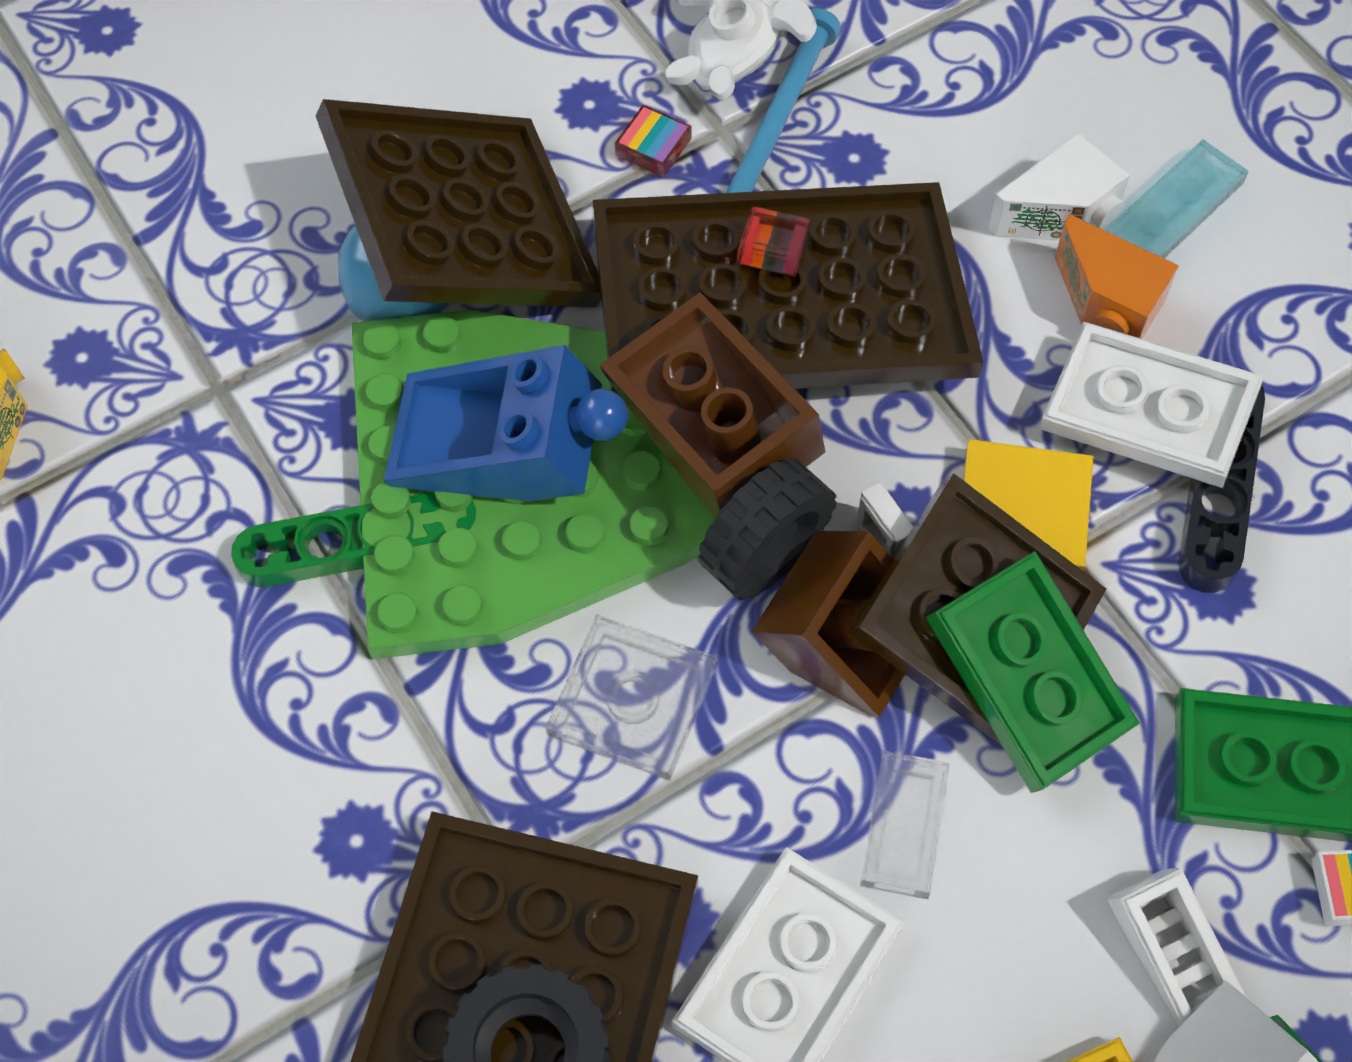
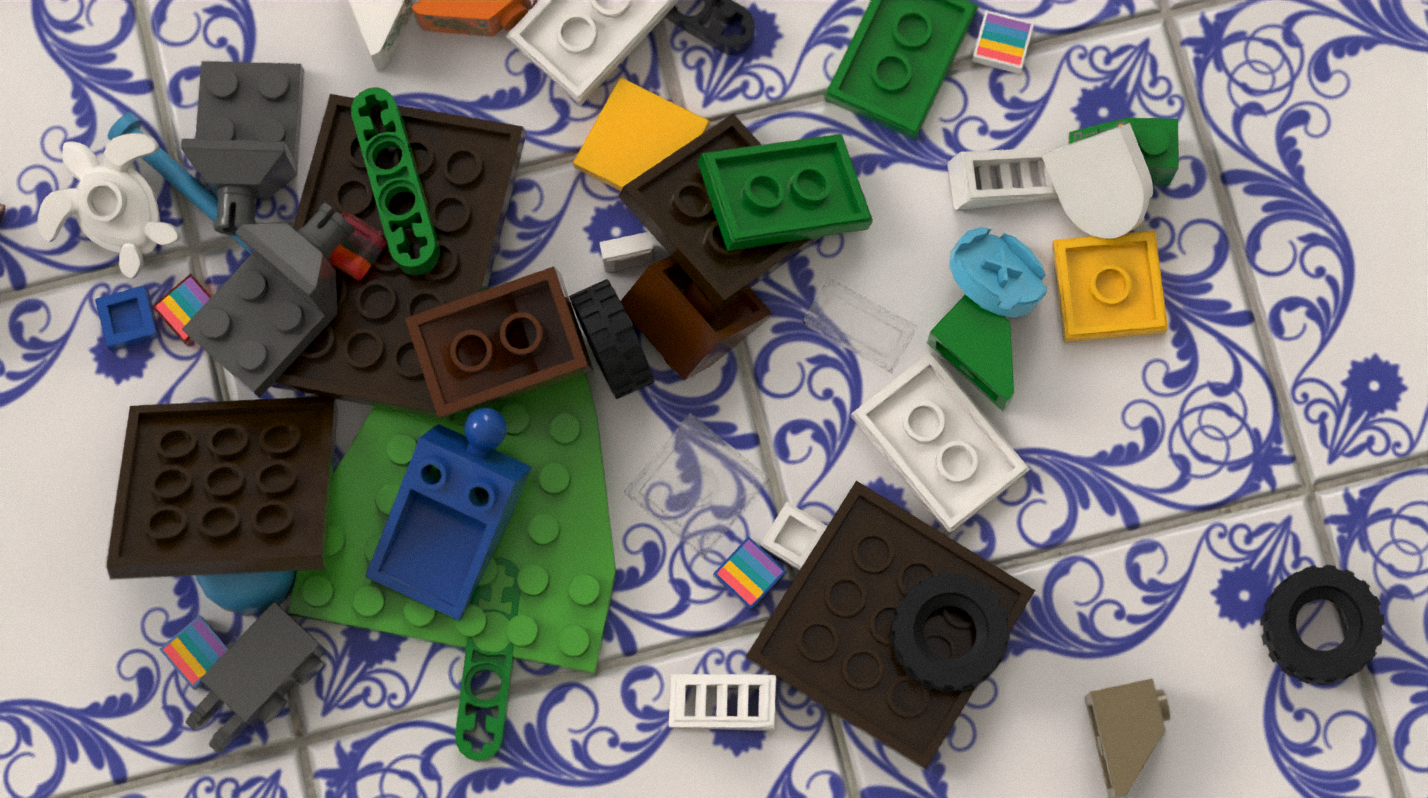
camera: 70 degrees left, 15 degrees up
none -> blue tile [95,285,160,351]
none -> tile [159,615,229,690]
none -> dark grey plate [181,61,304,236]
none -> dark grey plate [182,202,355,398]
none -> dark grey hinge [185,602,327,753]
none -> green beam [351,87,440,276]
none -> white slope [669,674,776,731]
none -> tile [713,536,787,611]
none -> white tile [760,502,827,572]
none -> green slope [927,295,1014,411]
none -> medium azure tile [949,227,1047,318]

